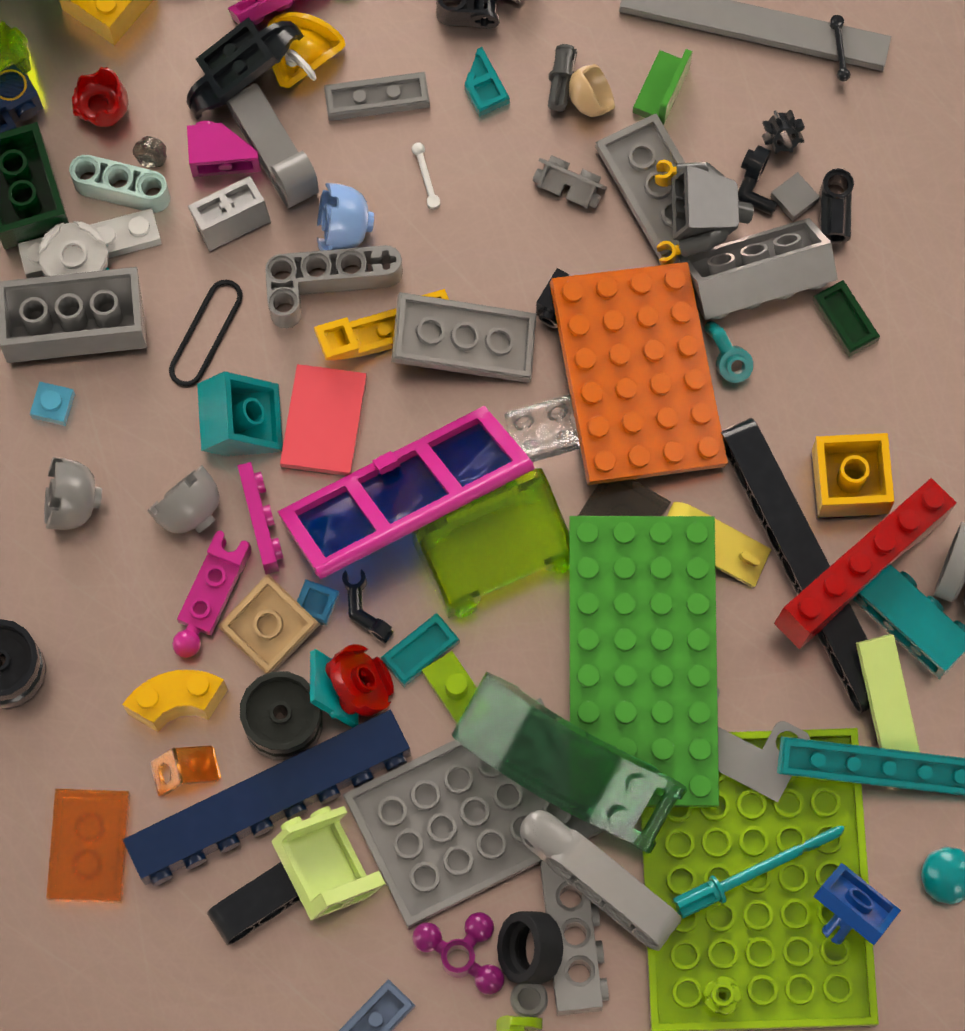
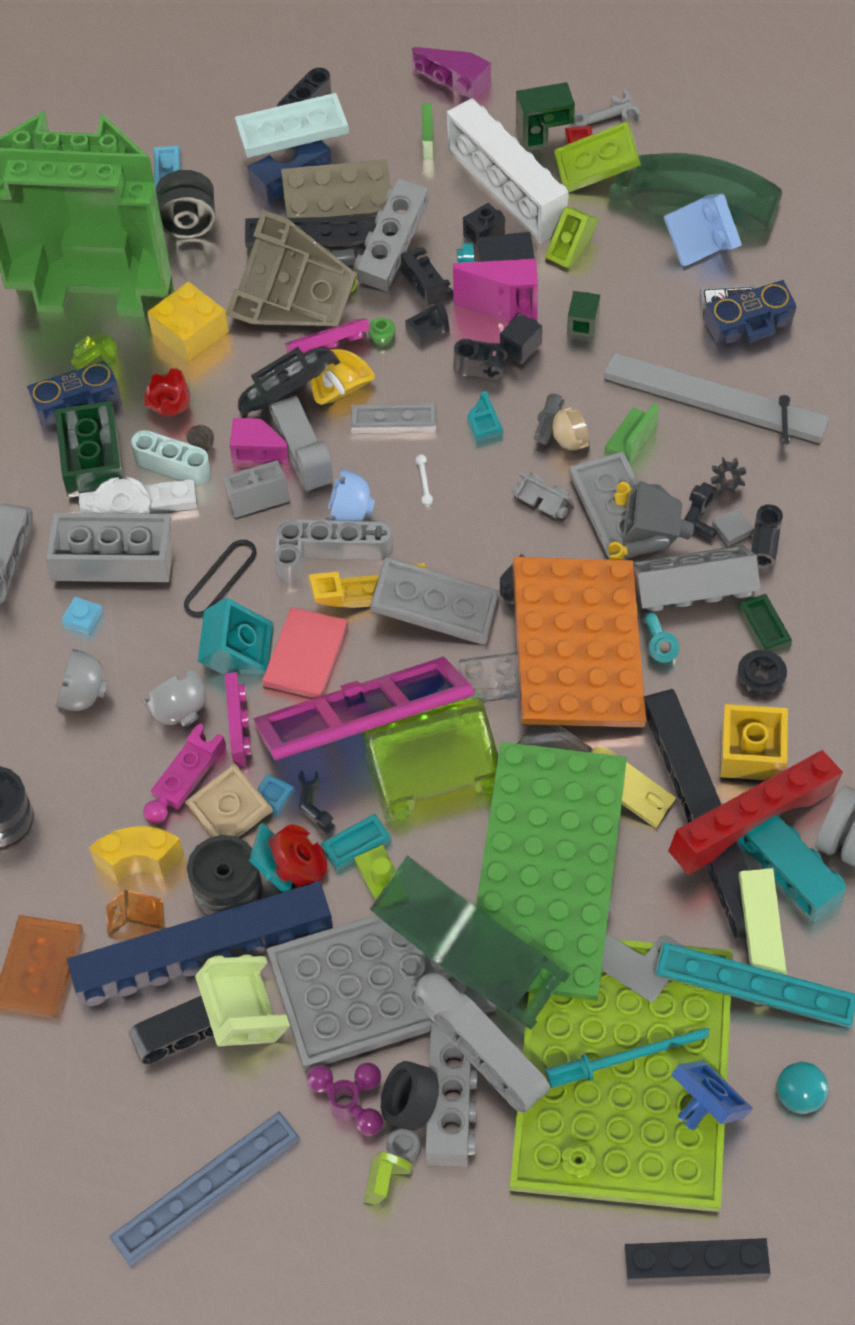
camera: 10 degrees right, 15 degrees down
none -> black gear [737,650,787,695]

